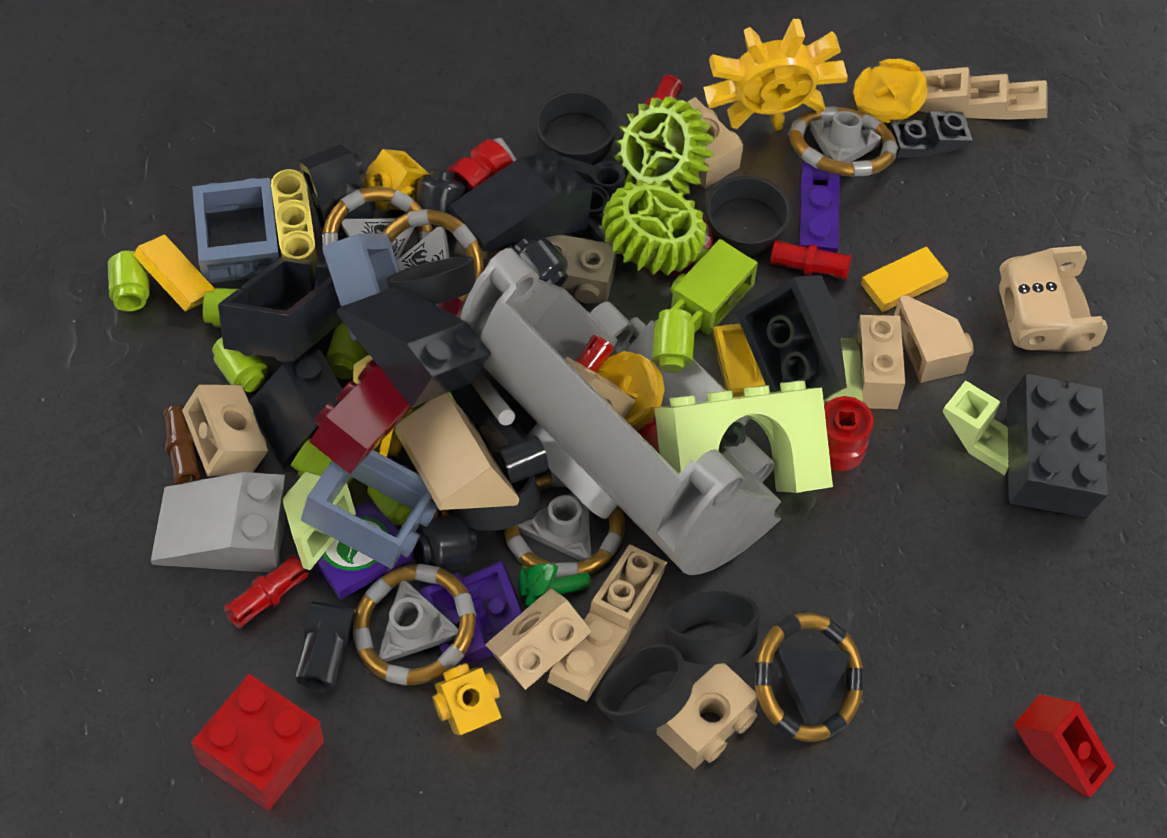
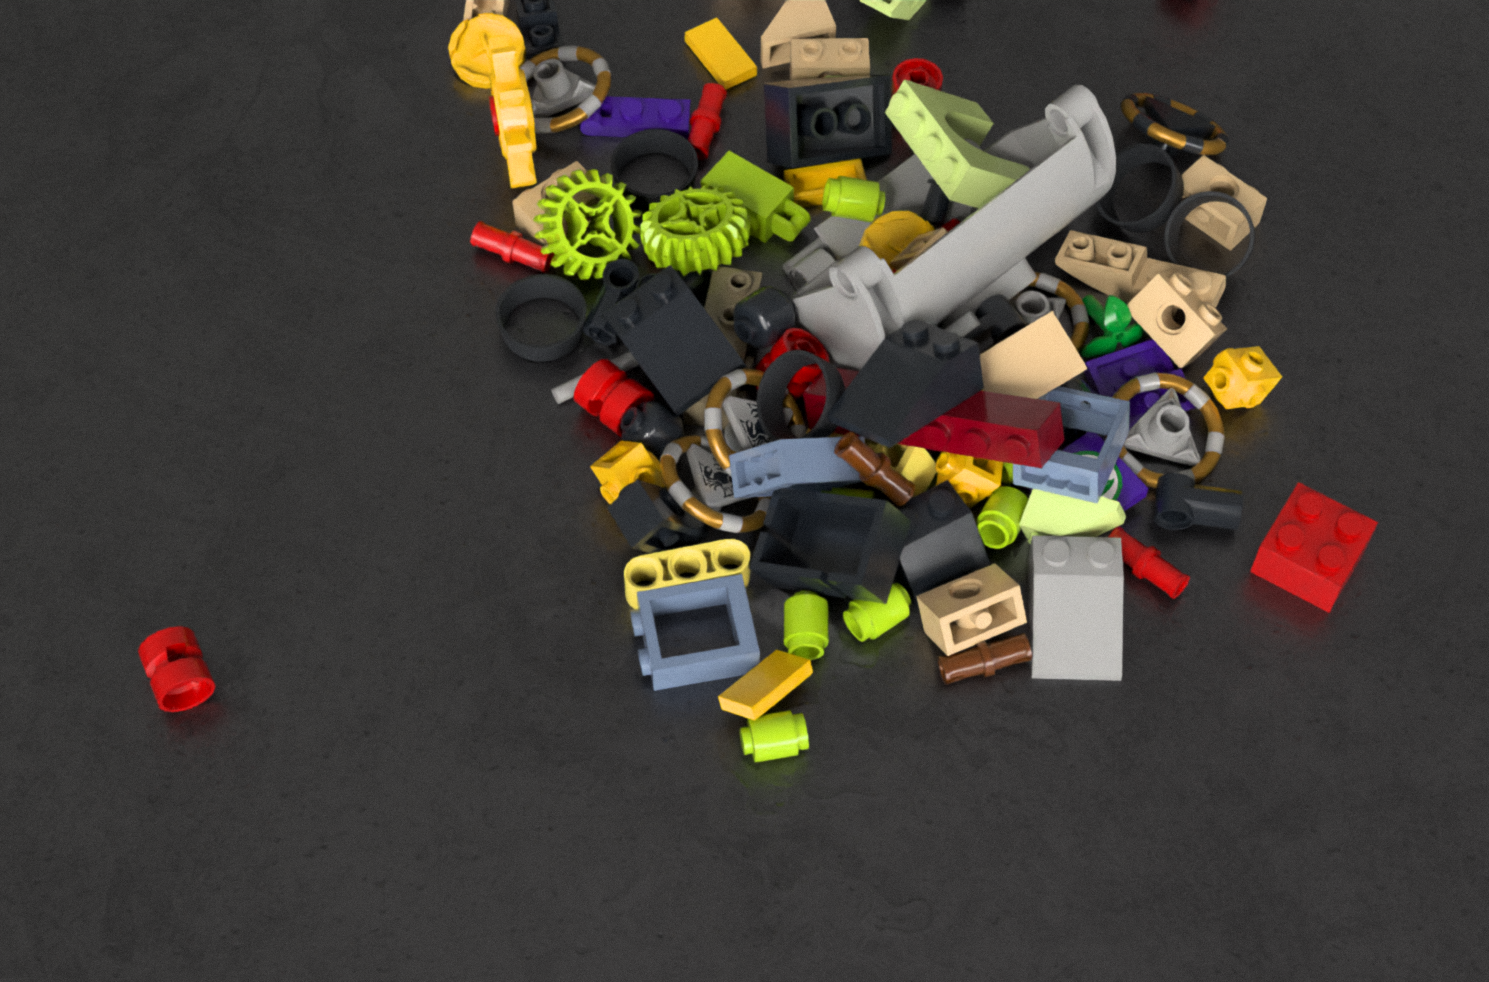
camera: 90 degrees left, 0 degrees up
none -> reddish brown pin [834,432,916,506]

